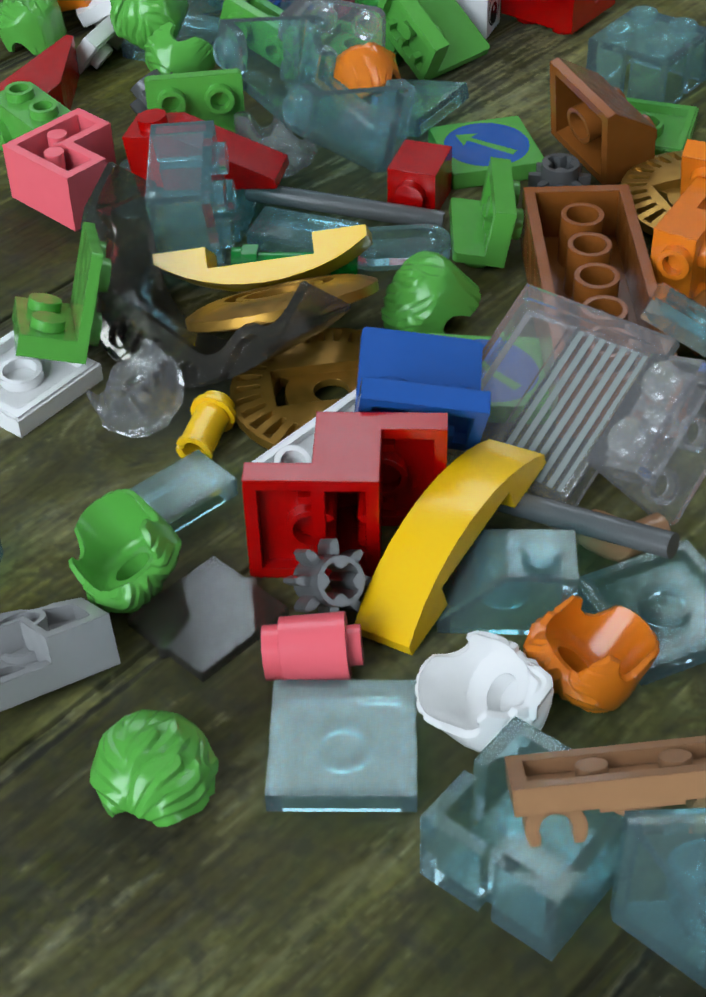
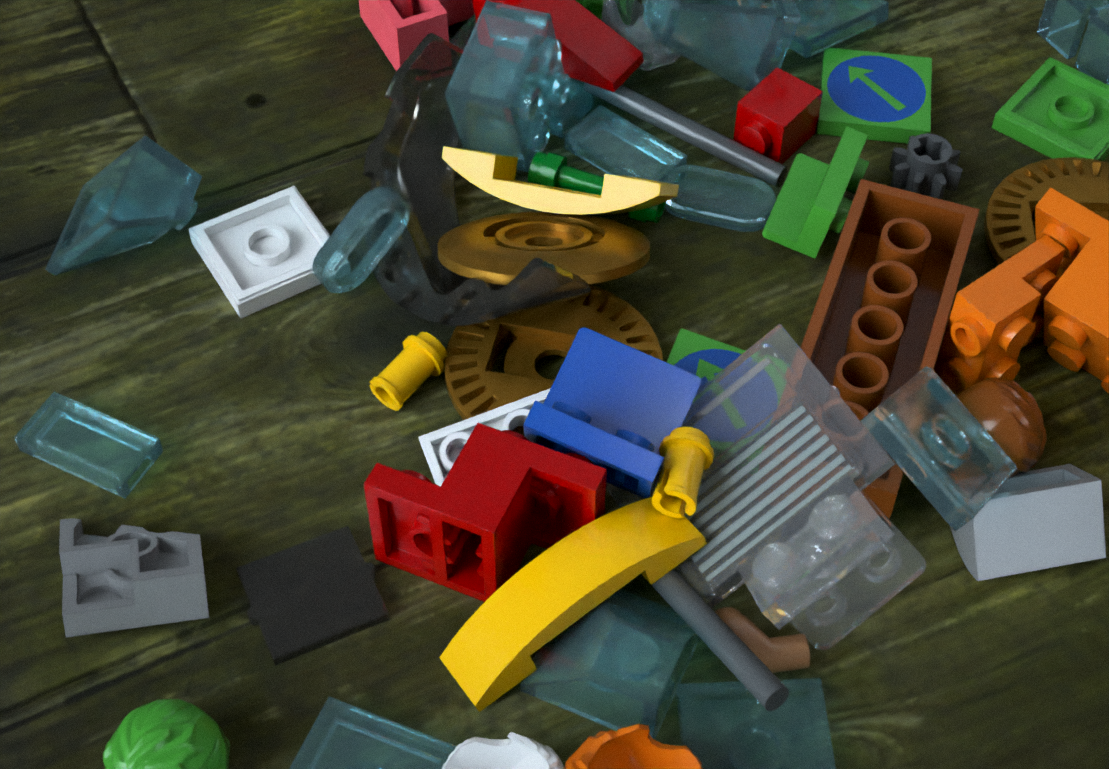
camera: 20 degrees right, 10 degrees up
bright green bracket [12,222,111,365] -> none
bright green hair [68,488,182,613] -> none
clear hair [86,339,185,438] -> none
clear light blue tile [130,450,238,532] -> none
coral brick [261,611,364,686] -> none
dark grey gear [283,538,372,613] -> none
bright green hair [381,251,481,334] -> none
dark orange slope [550,57,657,185] -> none
none -> clear light blue tile [312,187,410,293]
none -> yellow pin [652,426,714,518]

